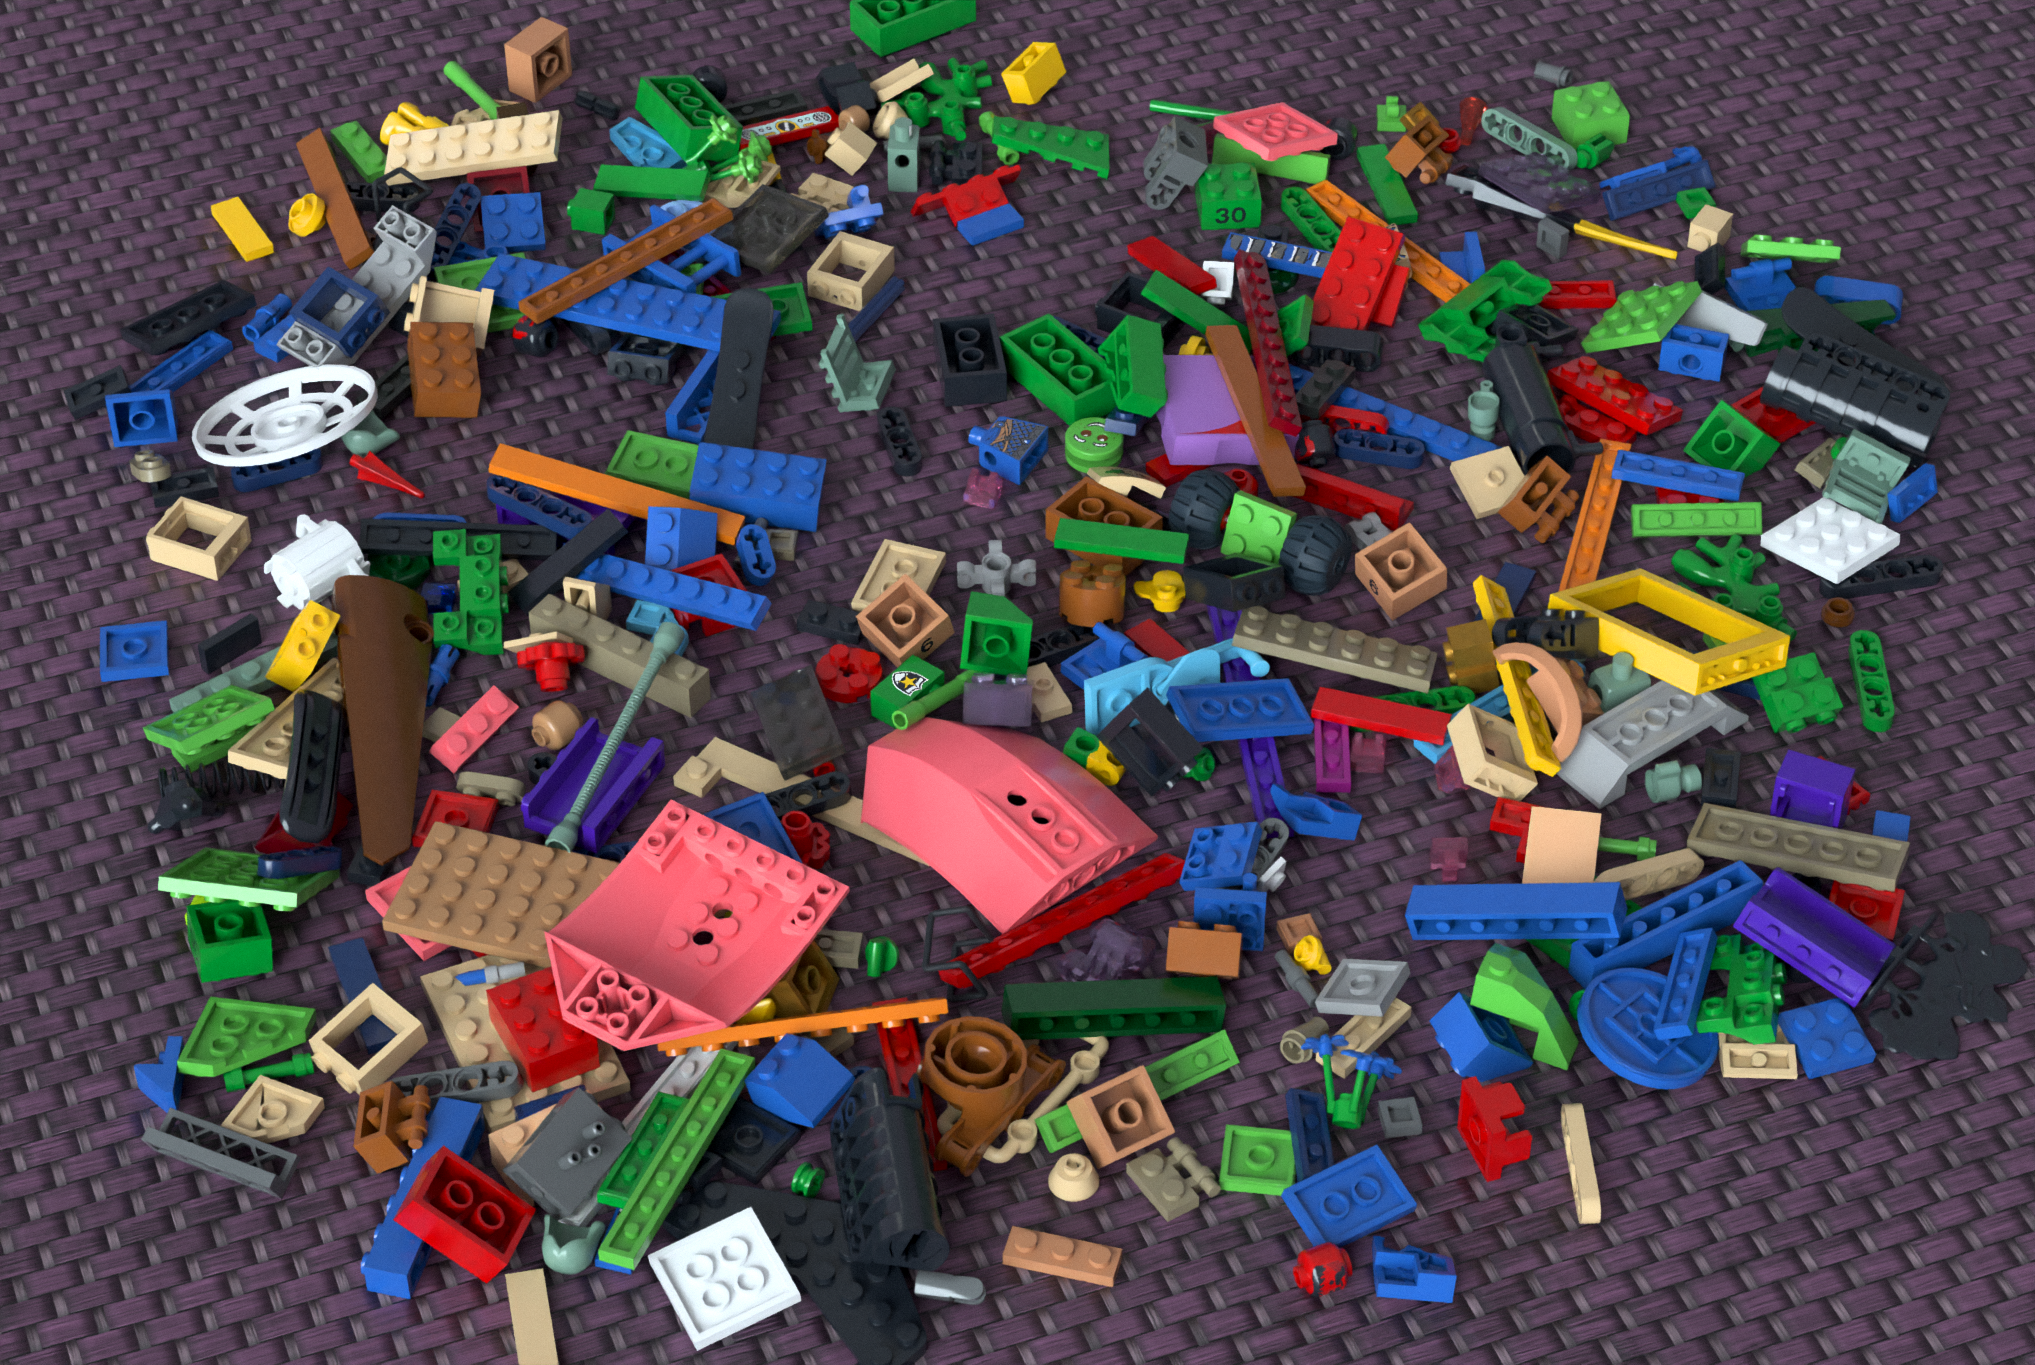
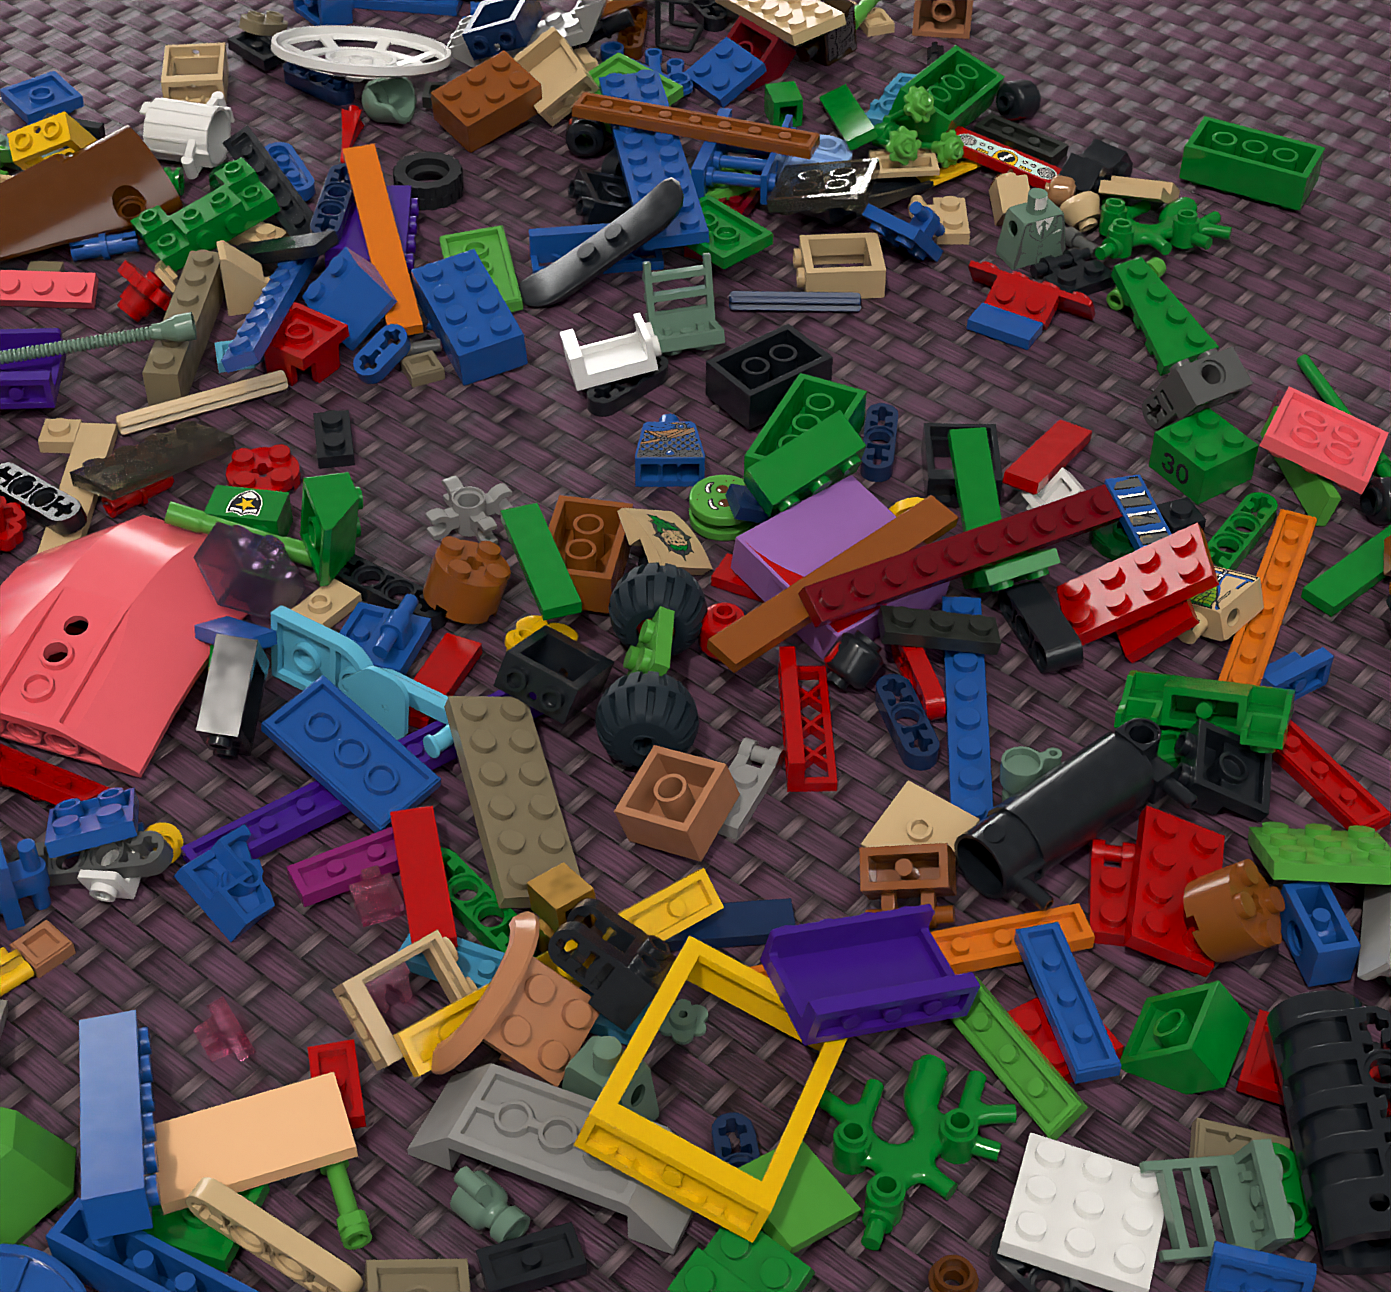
camera: 60 degrees right, 0 degrees up
dark blue beam [427,183,481,278] -> none
medium nougat head [532,700,583,751] -> none
tan plate [851,539,946,612] -> none
nougat brick [856,574,955,668] -> none
clear pink tile [963,468,1003,509] -> none
yellow brick [1001,42,1066,105] -> none
green plate [1181,747,1215,781] -> none
none -> tan axle [116,370,288,435]
none -> blue tile [194,616,277,649]
none -> black tyre [393,151,464,211]
none -> white panel [559,313,661,391]
none -> dark purple panel [760,904,980,1046]
none -> dark orange brick [1184,859,1285,963]

